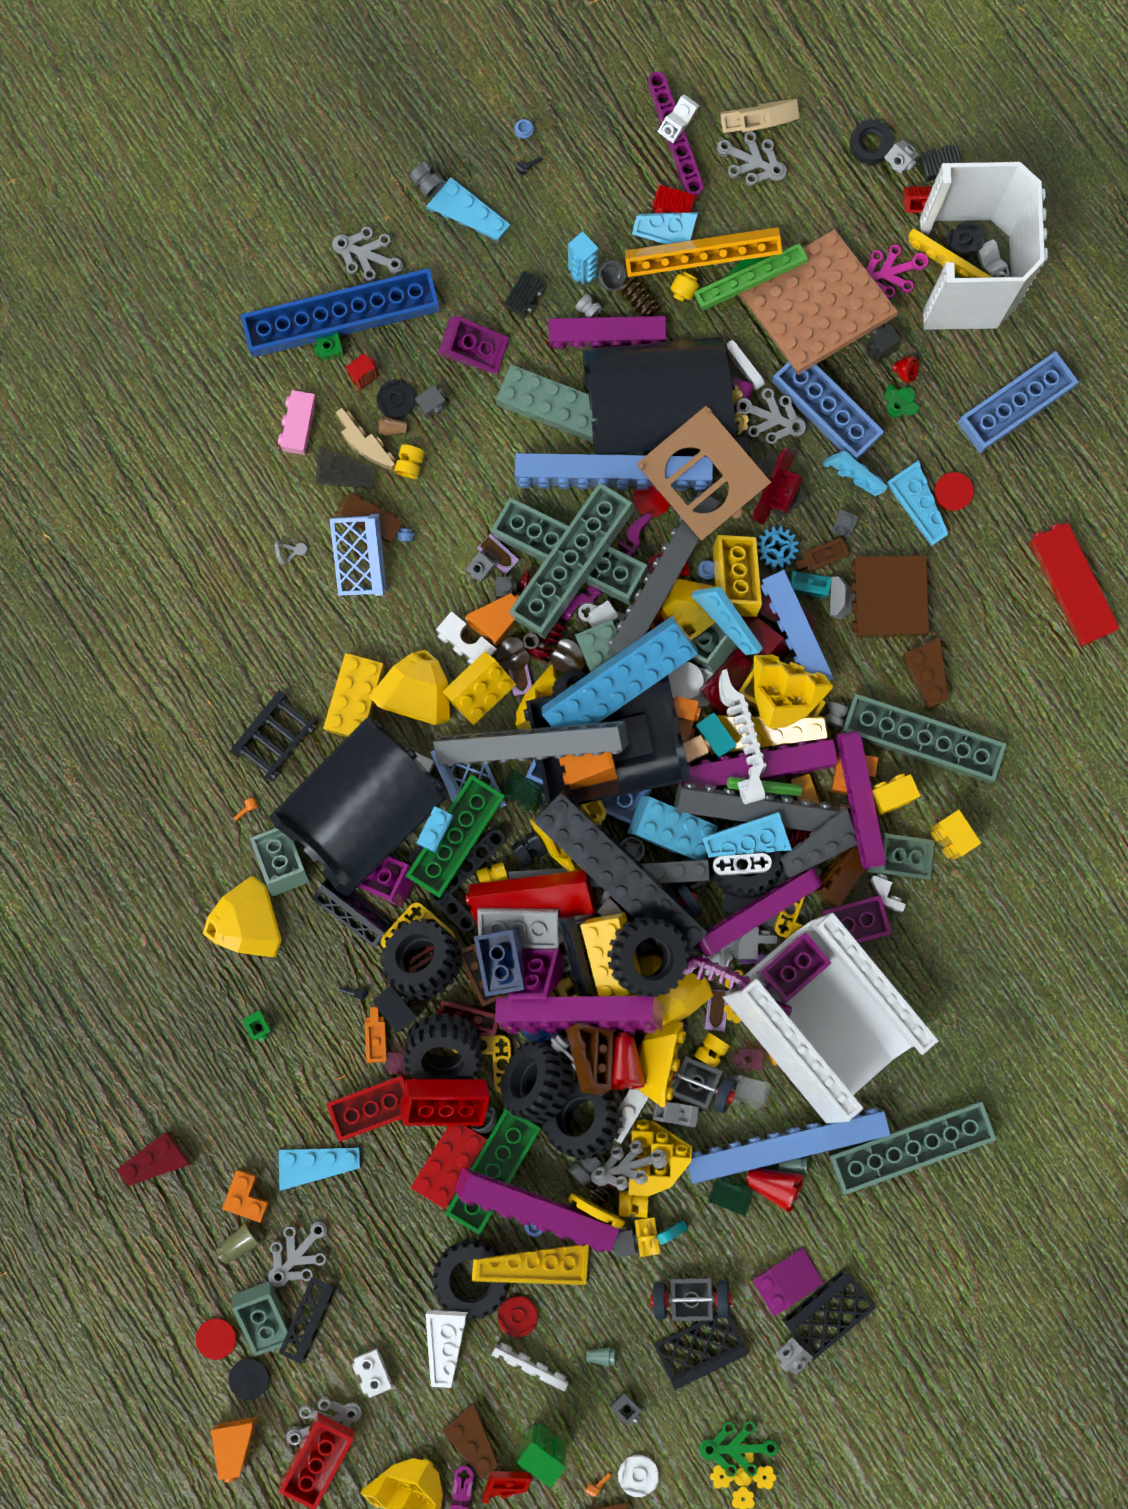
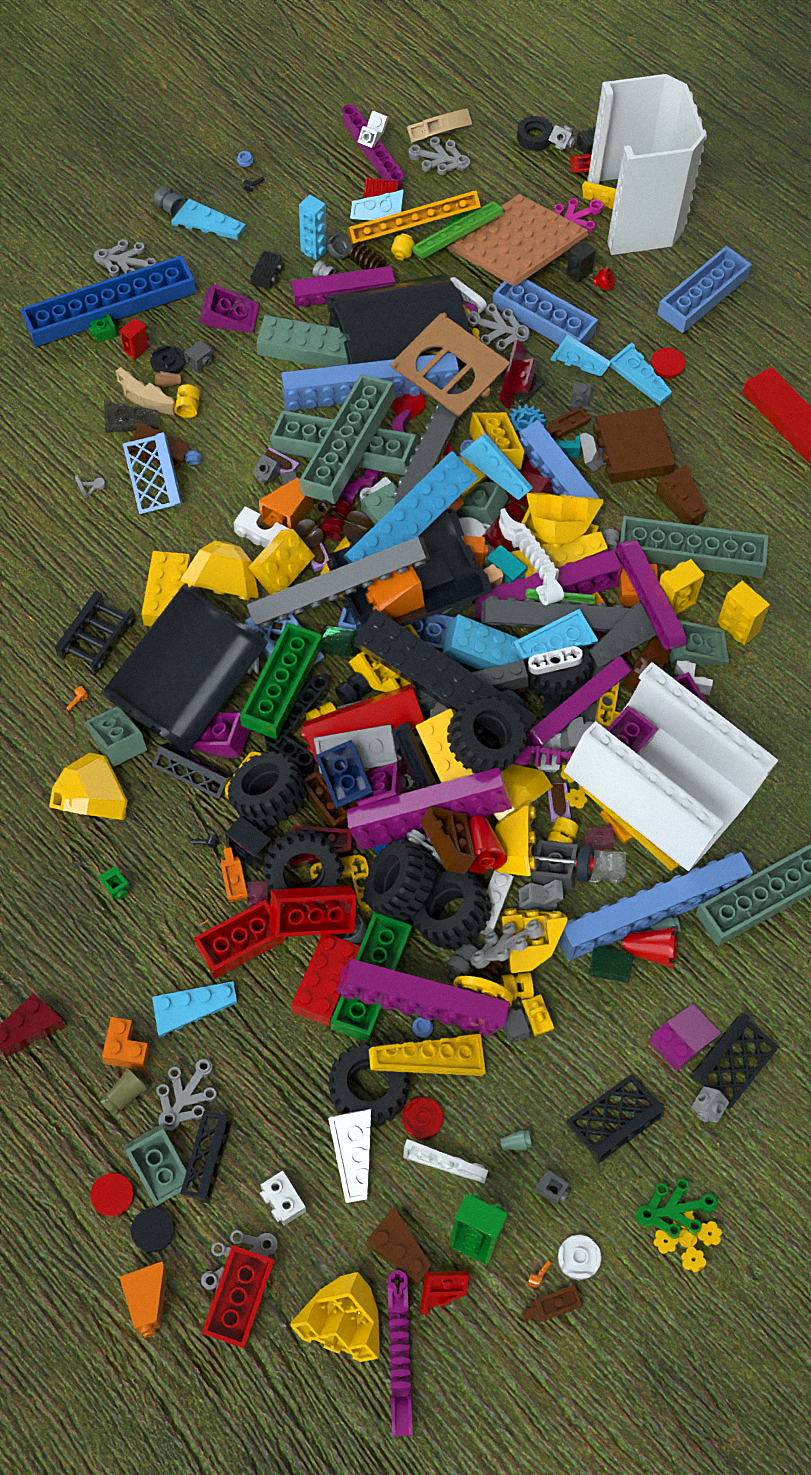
camera: 15 degrees left, 20 degrees down
bright pink brick [278,390,317,455] -> none
medium azure brick [417,806,453,853] -> none
brick [651,1278,733,1321] -> none
teal beam [656,1220,689,1245] -> none
green plate [884,384,920,418] -> none

